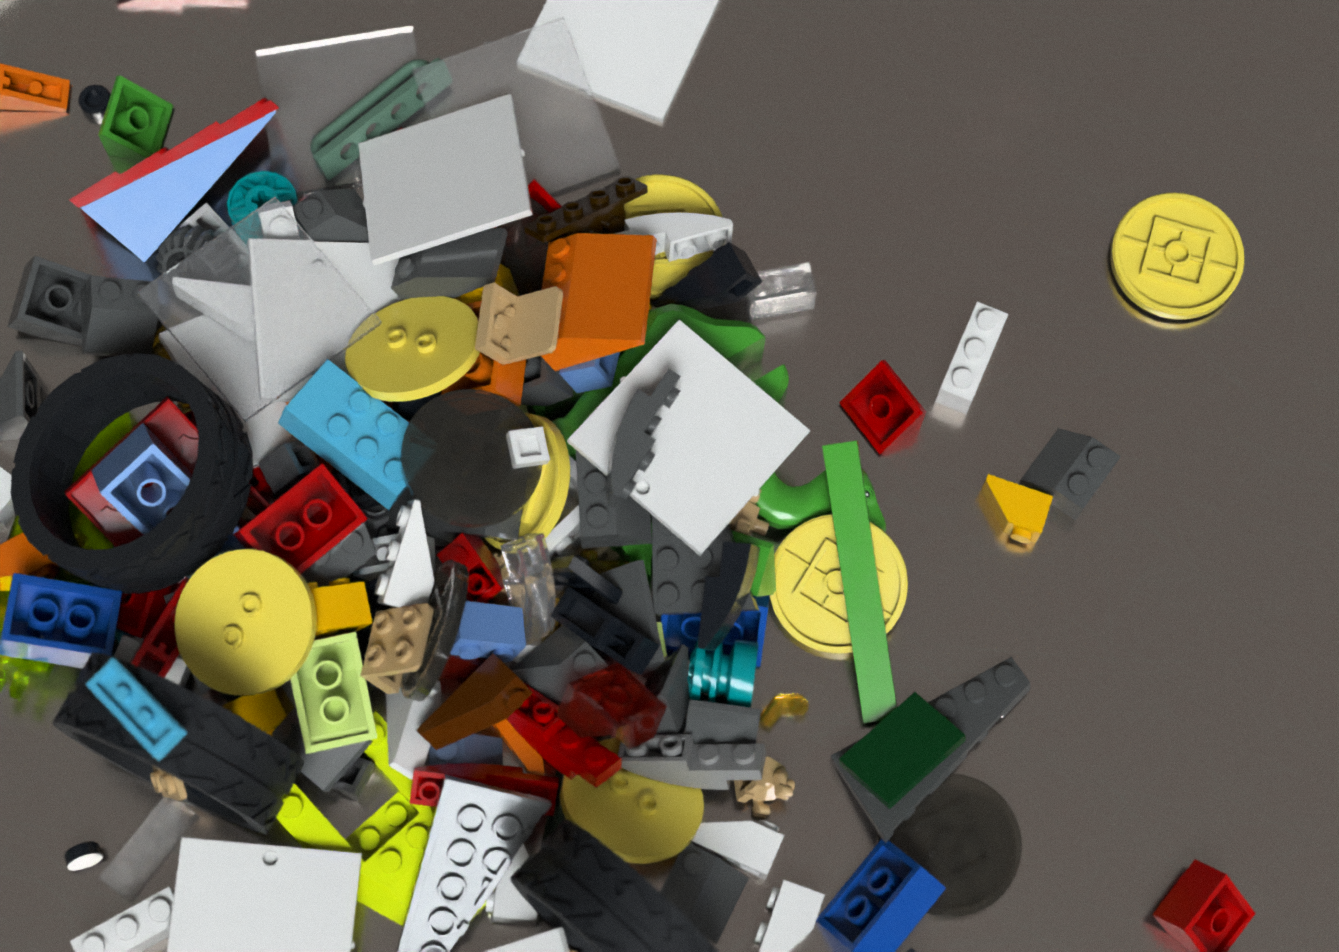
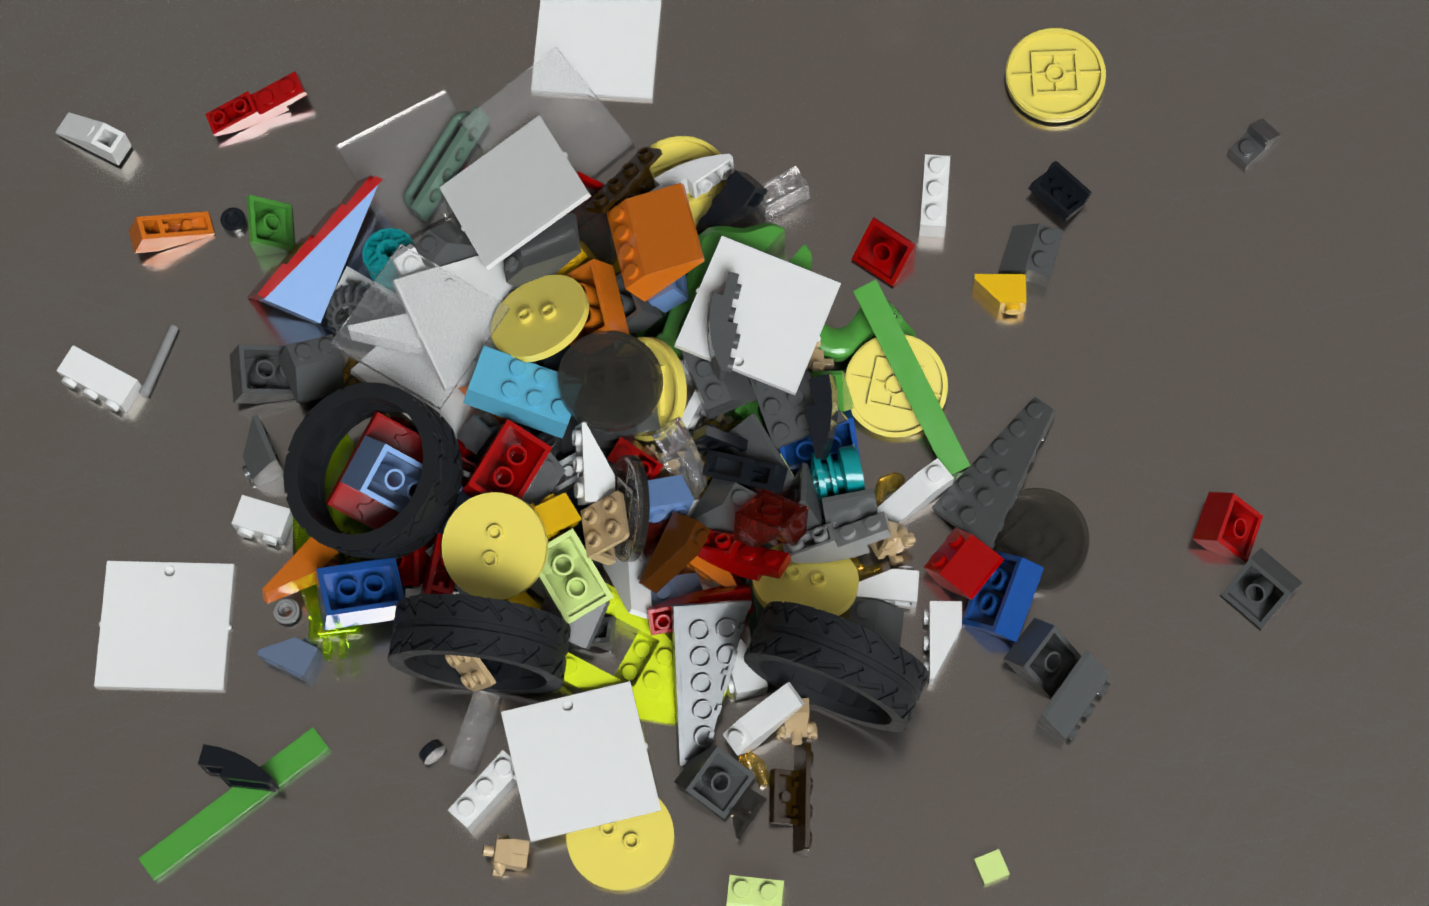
camera: 10 degrees left, 0 degrees up
medium azure tile [86,657,187,761] -> none
tan bracket [475,283,563,365] -> none
white tile [506,426,550,469] -> none
dark green tile [839,692,966,810] -> none
none -> clear yellow arm [850,557,883,581]
none -> white slope [877,458,954,524]
none -> red slope [923,528,1004,600]
none -> black bracket [1028,161,1092,222]

